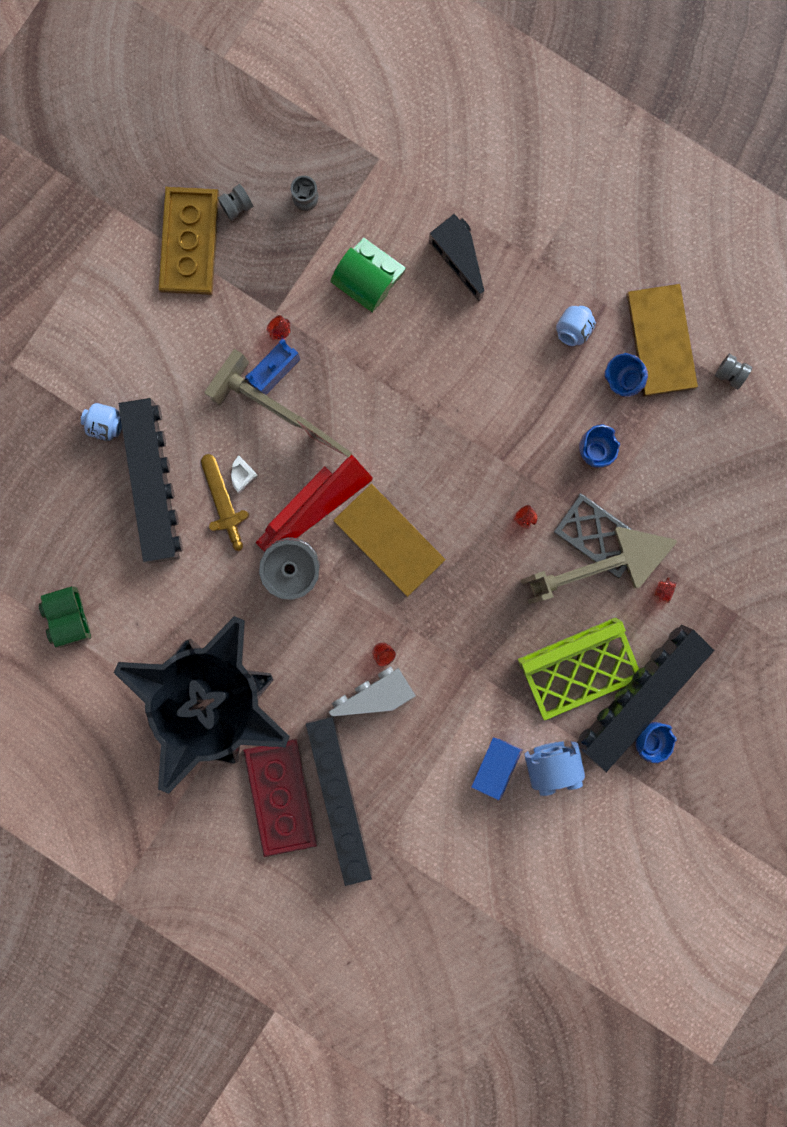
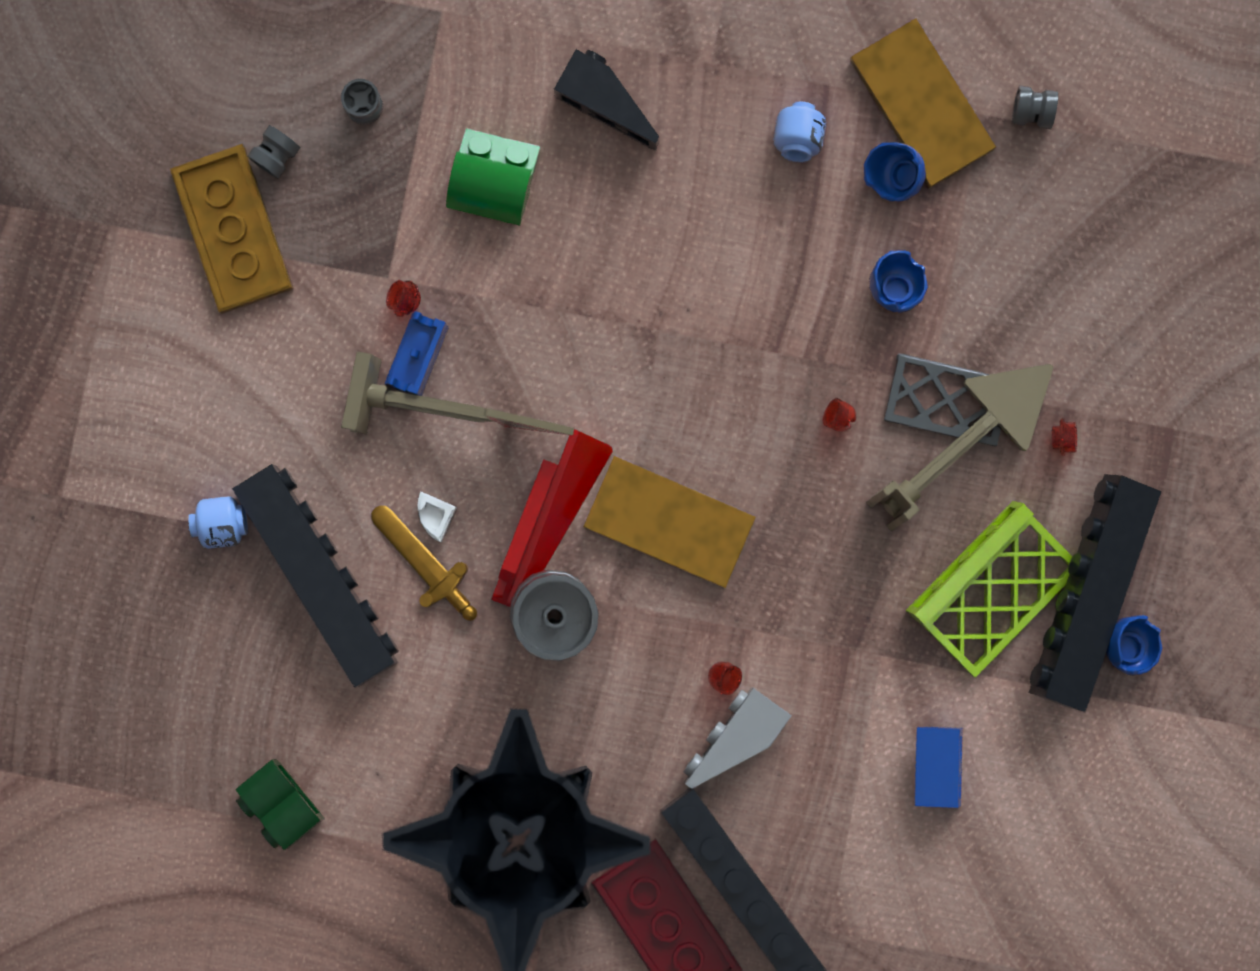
camera: 20 degrees left, 0 degrees up
medium blue brick [524,741,585,796] -> none

